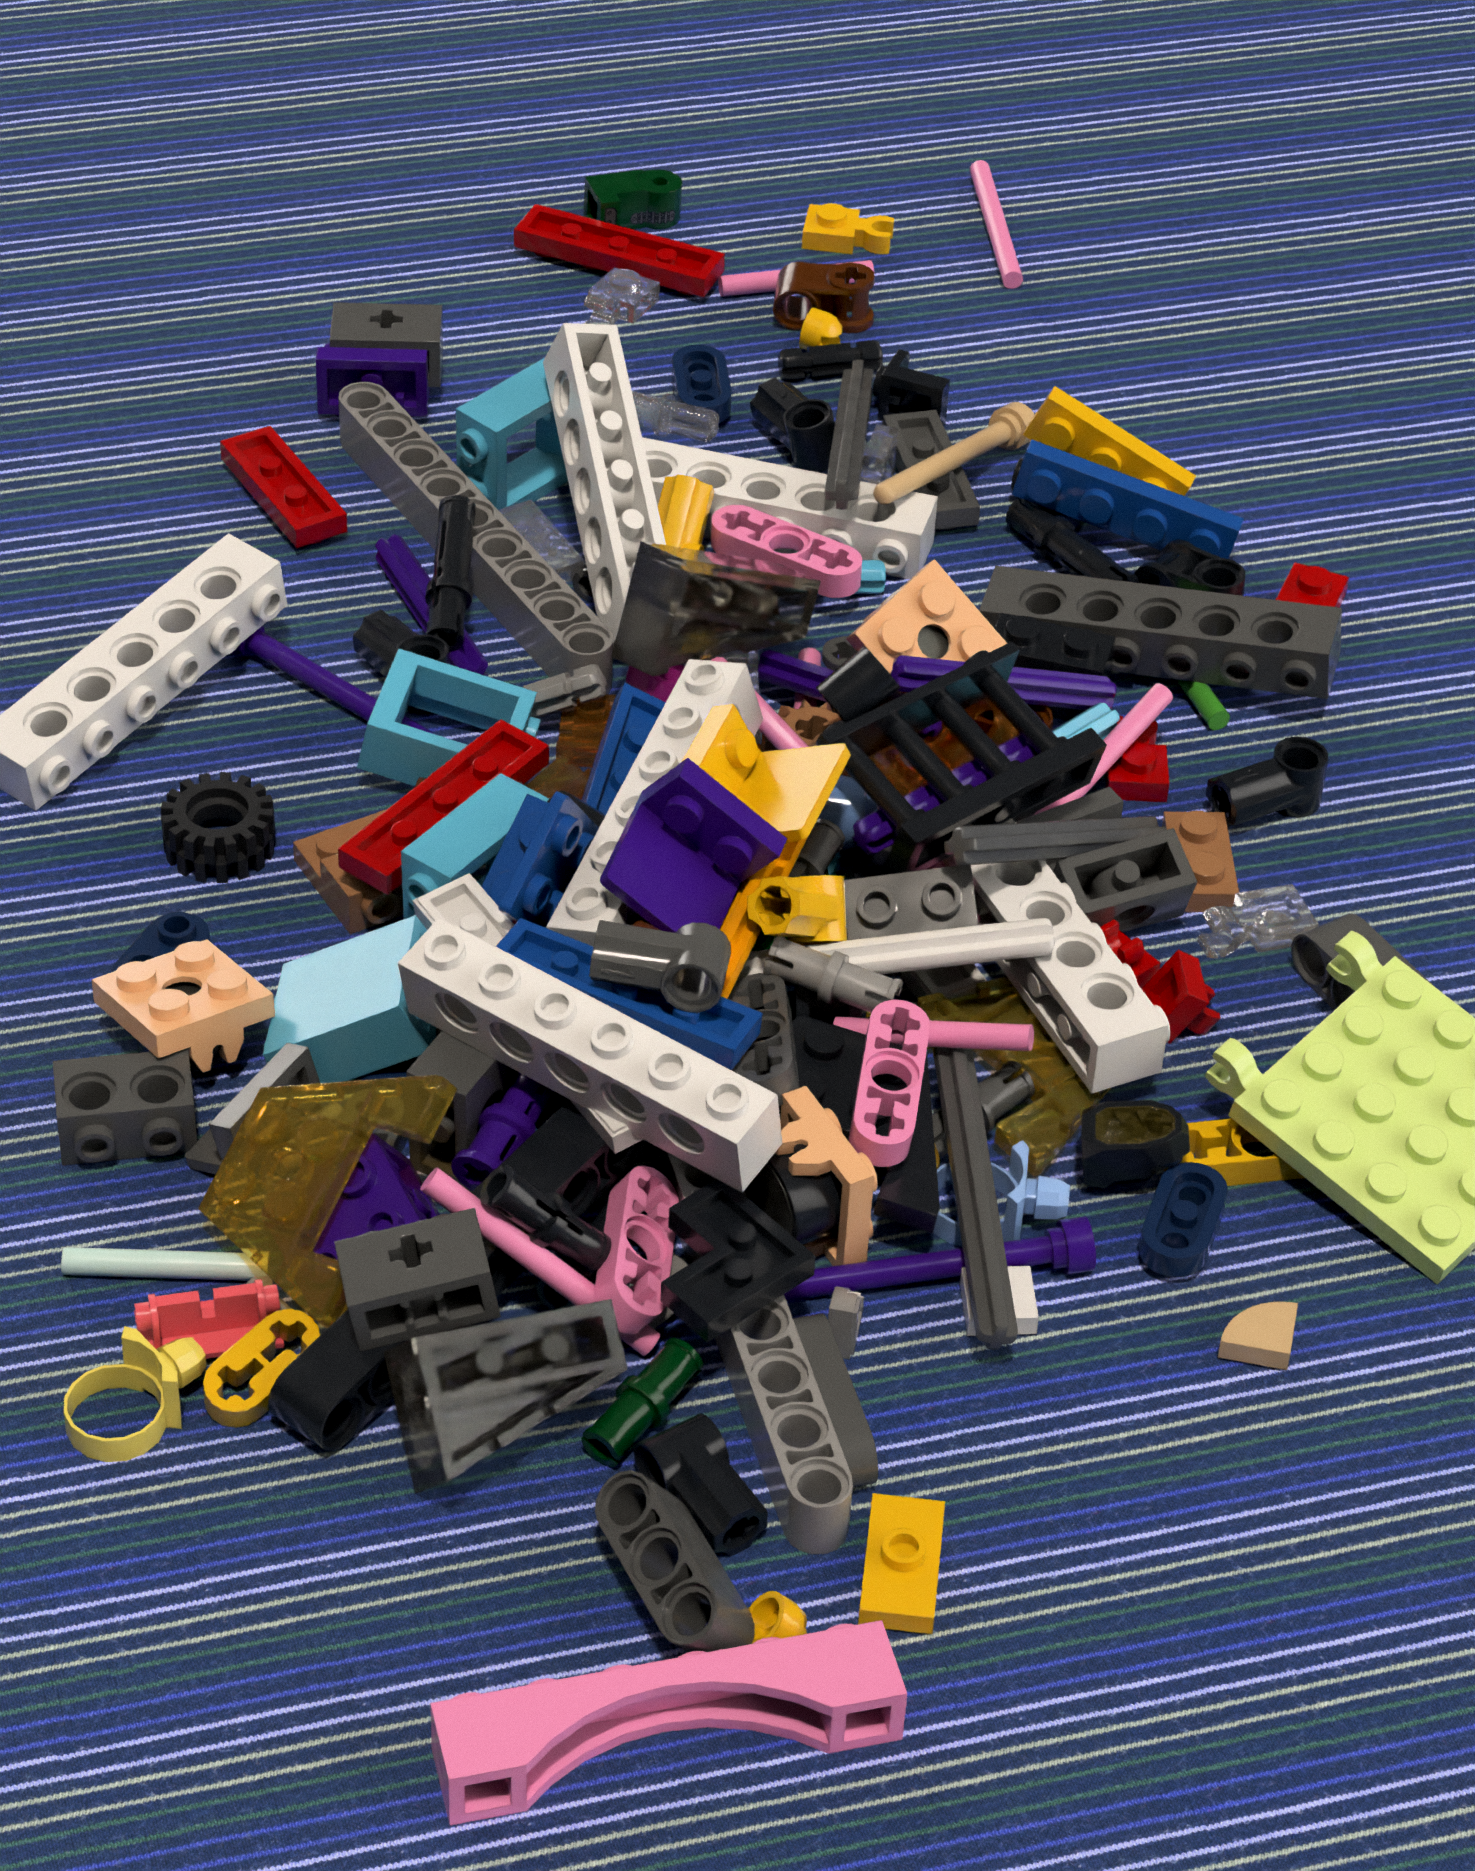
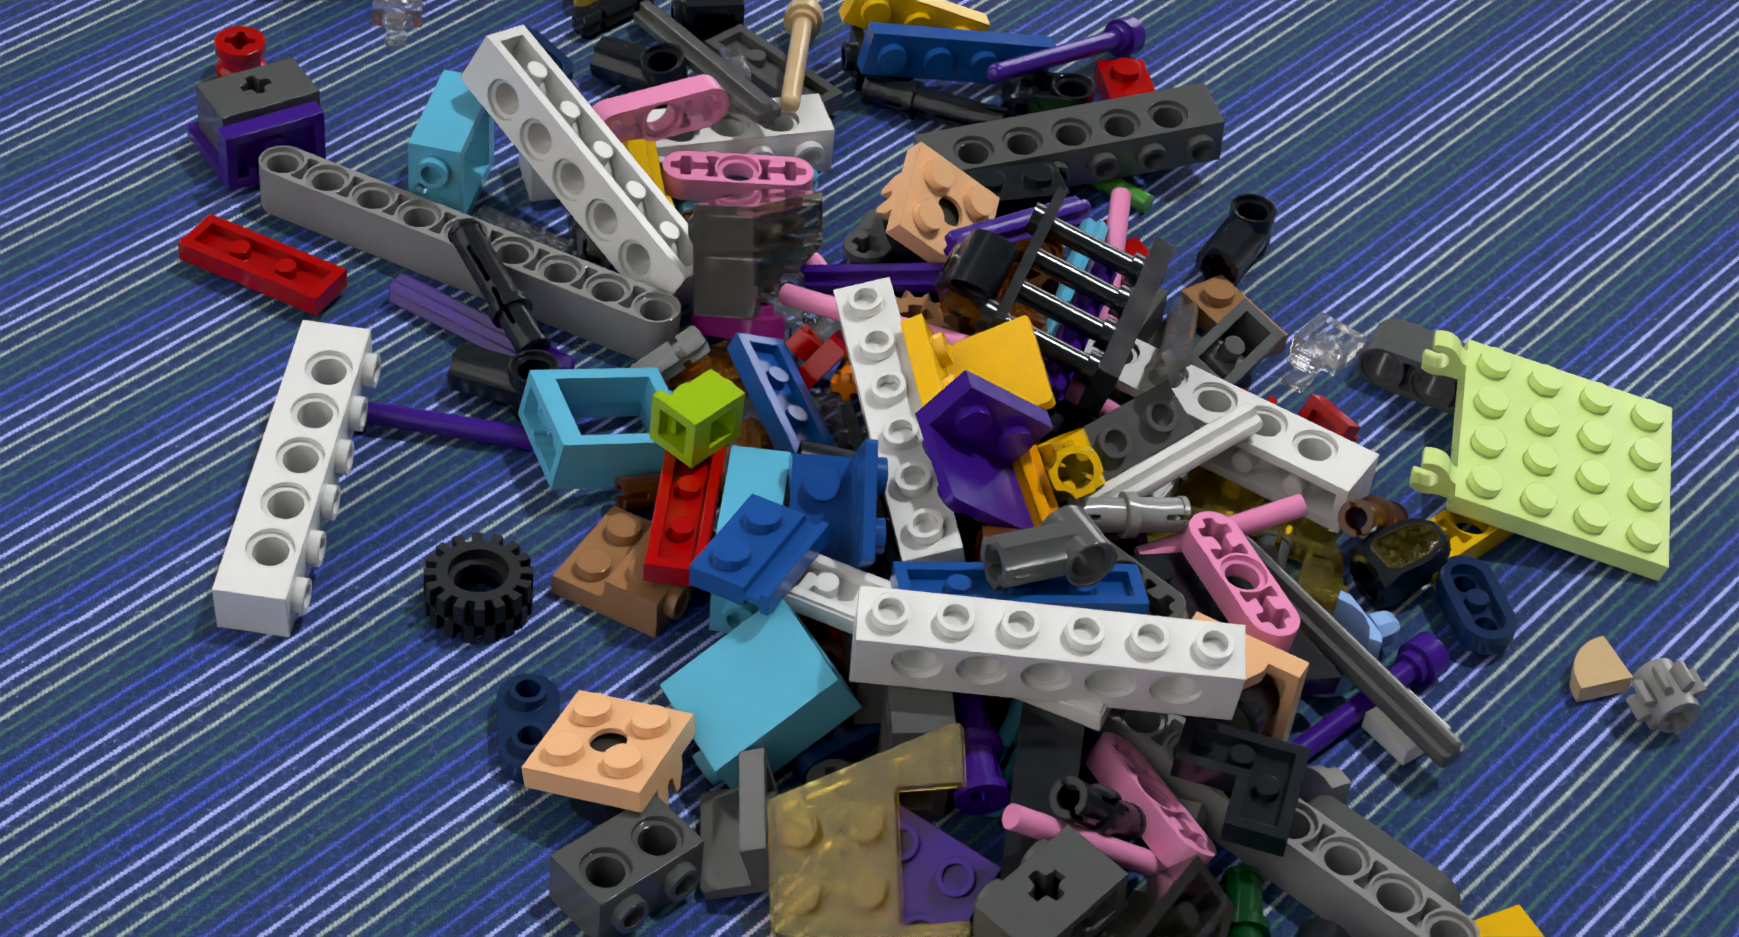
camera: 35 degrees left, 0 degrees up
none -> red wheel [214,26,266,78]
none -> bright pink beam [592,74,730,143]
none -> lime brick [649,369,745,468]
none -> blue plate [689,493,830,616]
none -> dark purple piece [987,16,1146,83]
none -> reddish brown pin [1338,496,1408,539]
none -> light grey gear [1625,658,1707,733]

